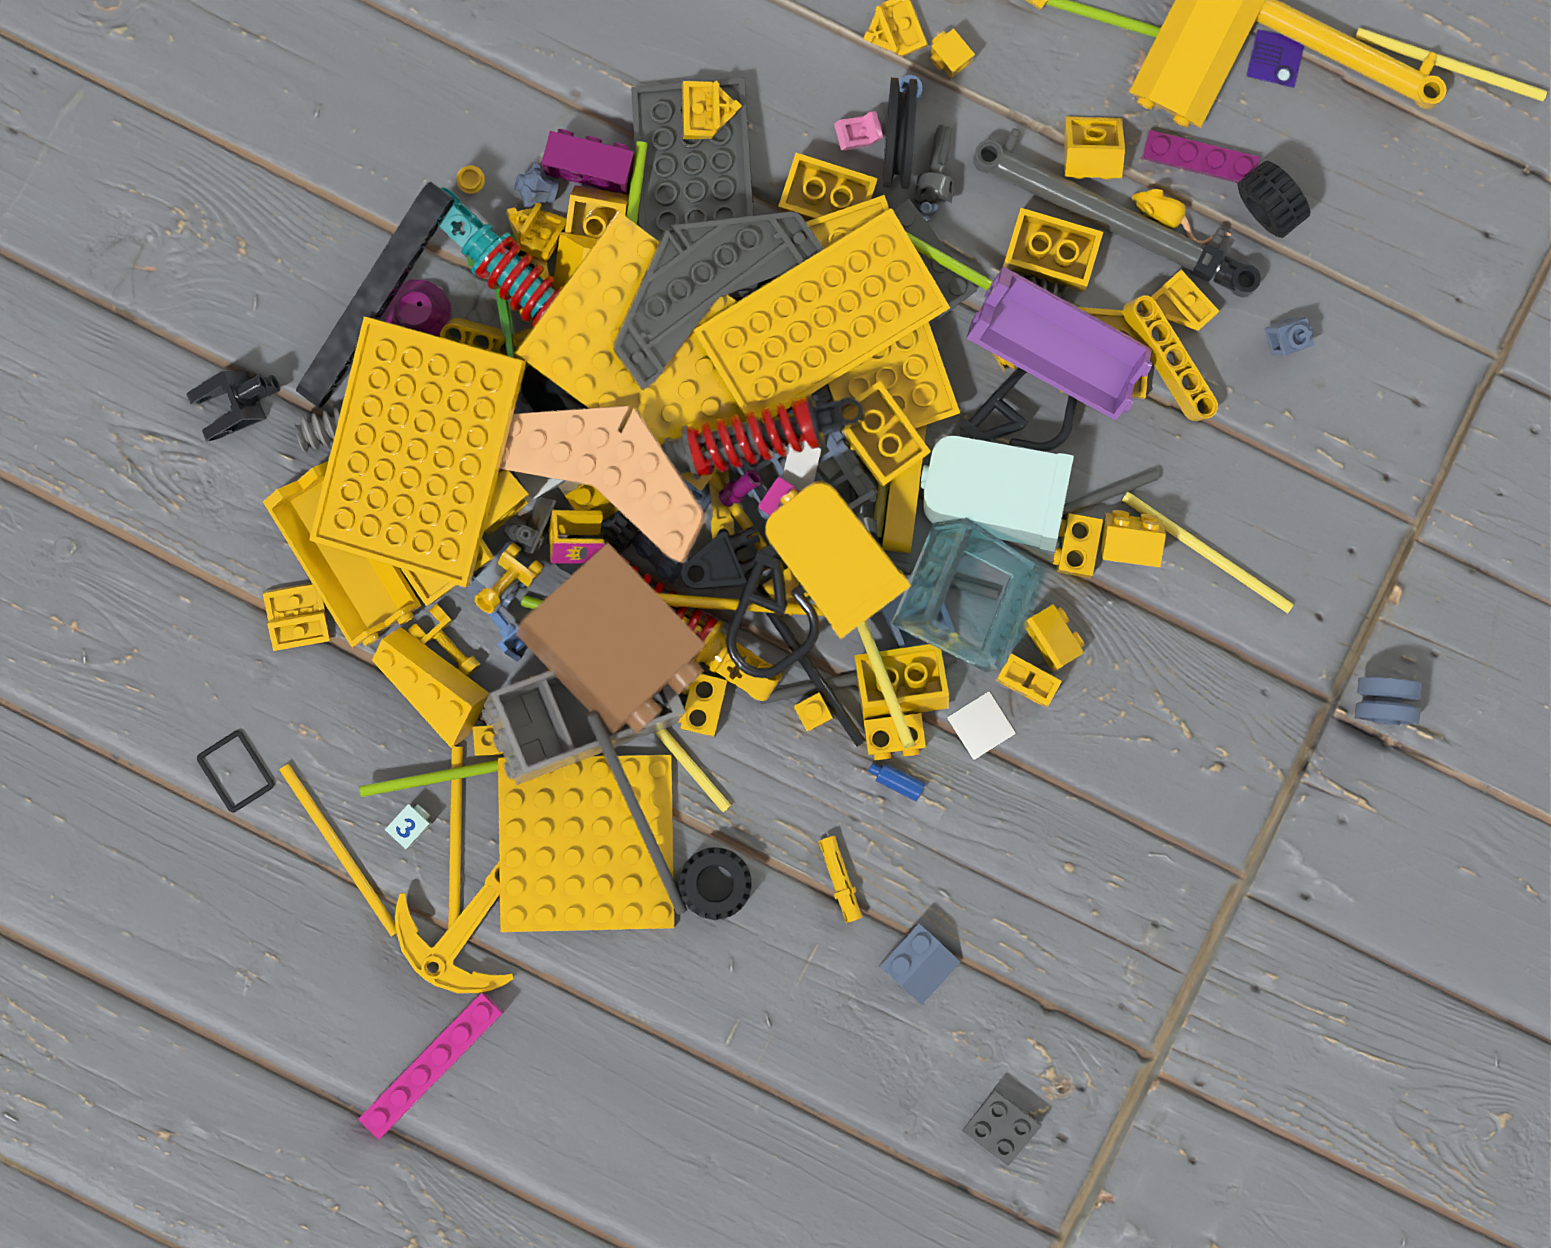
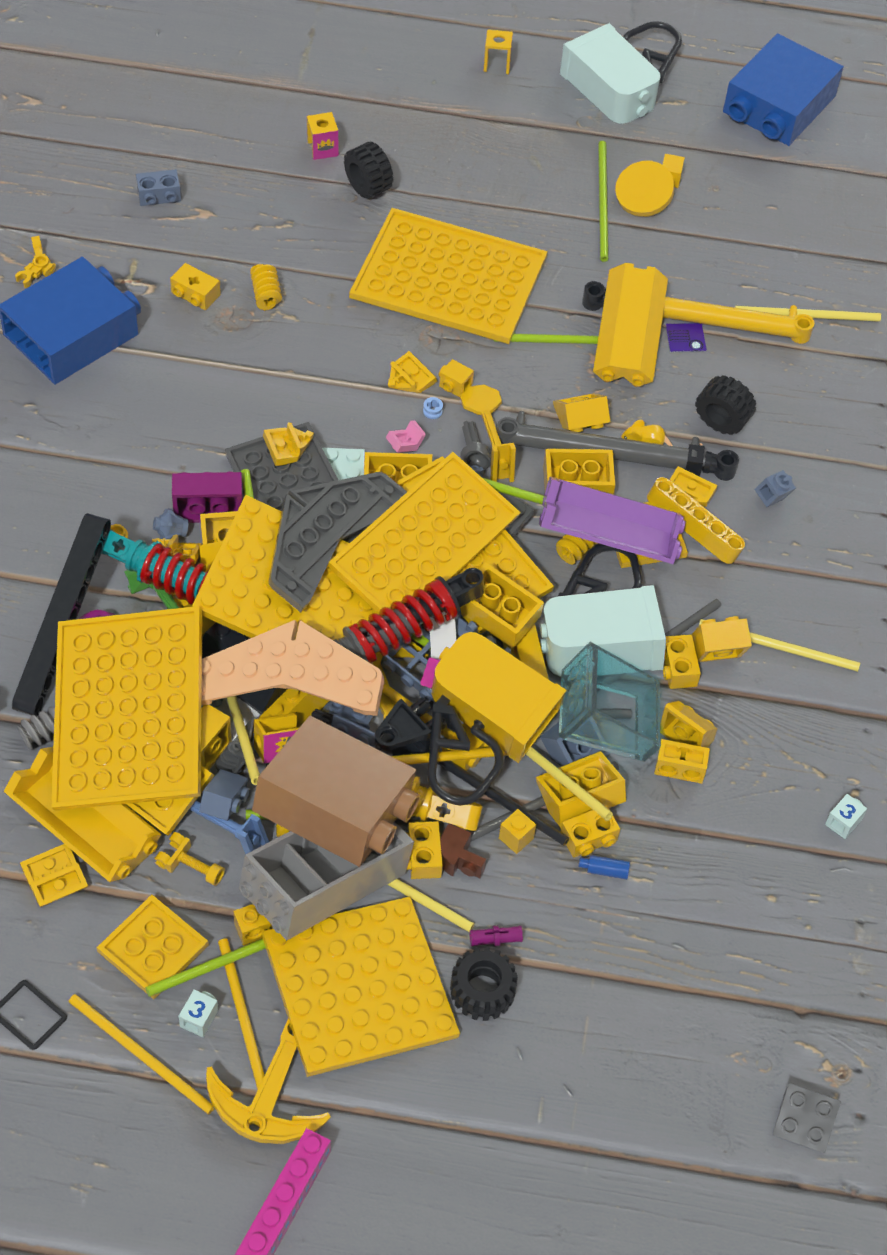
camera: 20 degrees left, 30 degrees down
yellow wedge [372,627,490,748] -> none
yellow bar [475,542,545,613] -> none
dark grey piece [586,711,687,914] -> none
magenta pin [718,470,761,507] -> none
yellow pin [818,835,863,923] -> none
sand blue slope [879,923,960,1005] -> none
black tyre [883,77,917,189] -> none
white sticker [947,692,1015,760] -> none
magenta plate [1142,130,1260,183] -> none
none -> yellow plate [96,895,209,1000]
none -> light yellow piece [227,696,260,785]
none -> light aqua plate [322,448,365,480]
none -> copper brick [440,823,486,878]
none -> yellow piece [460,385,516,483]
none -> magenta pin [469,925,523,947]
none -> light aqua brick [825,794,867,839]

